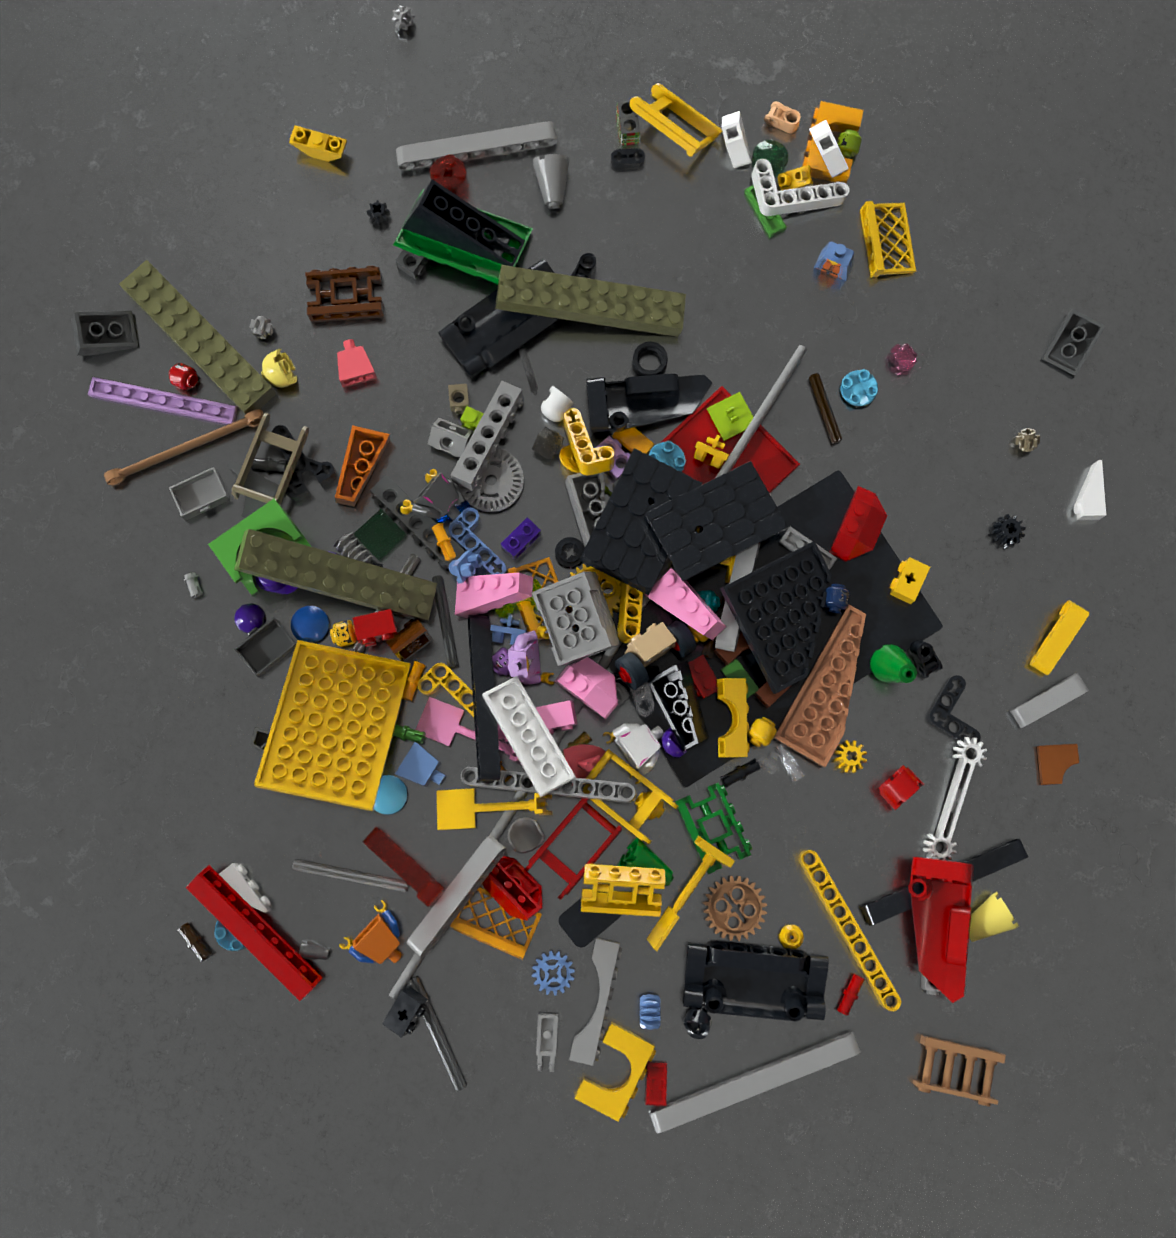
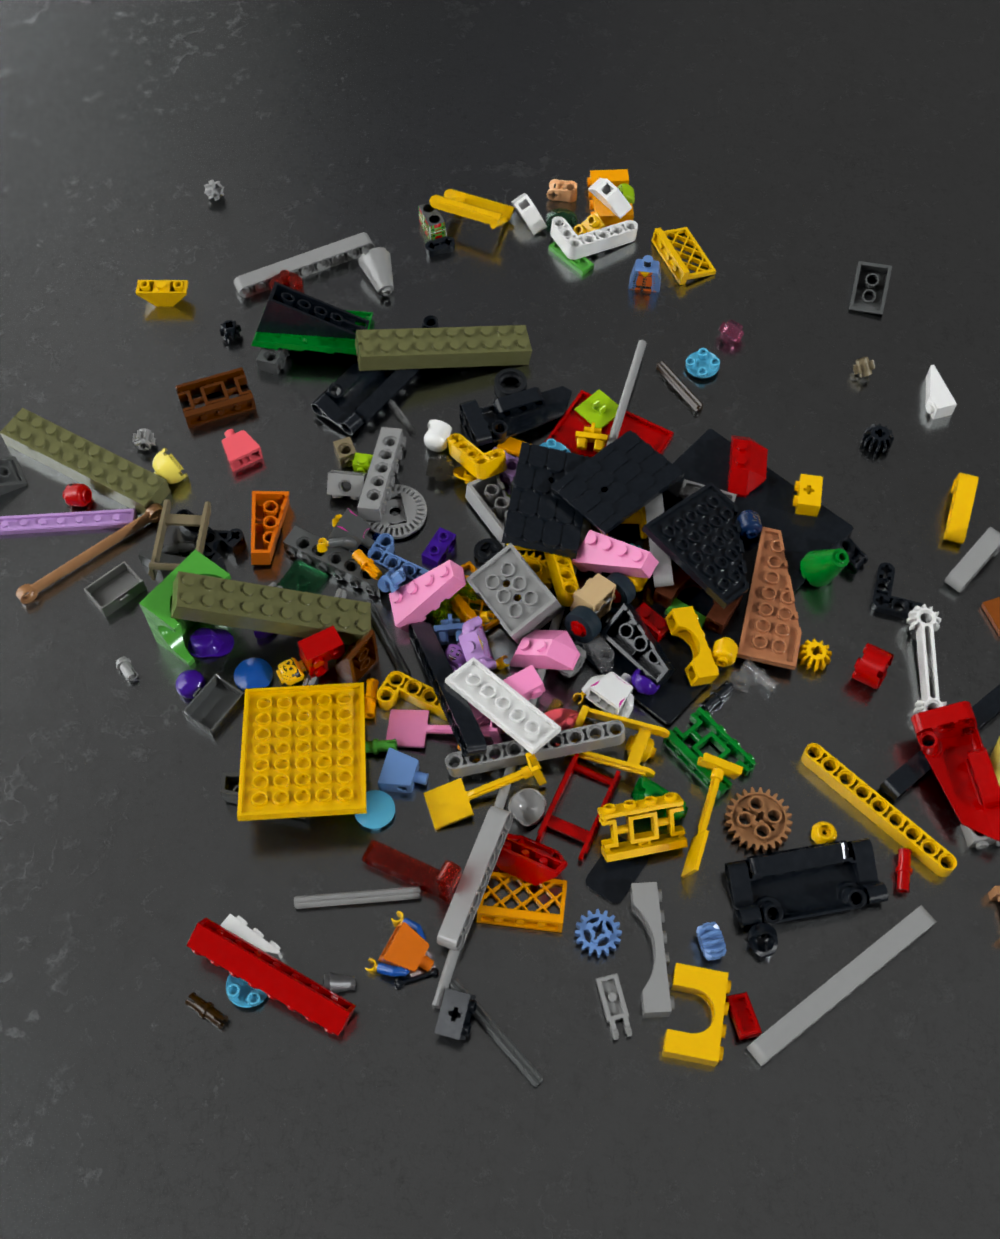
camera: 15 degrees left, 20 degrees down
none -> black hinge [394,968,439,988]

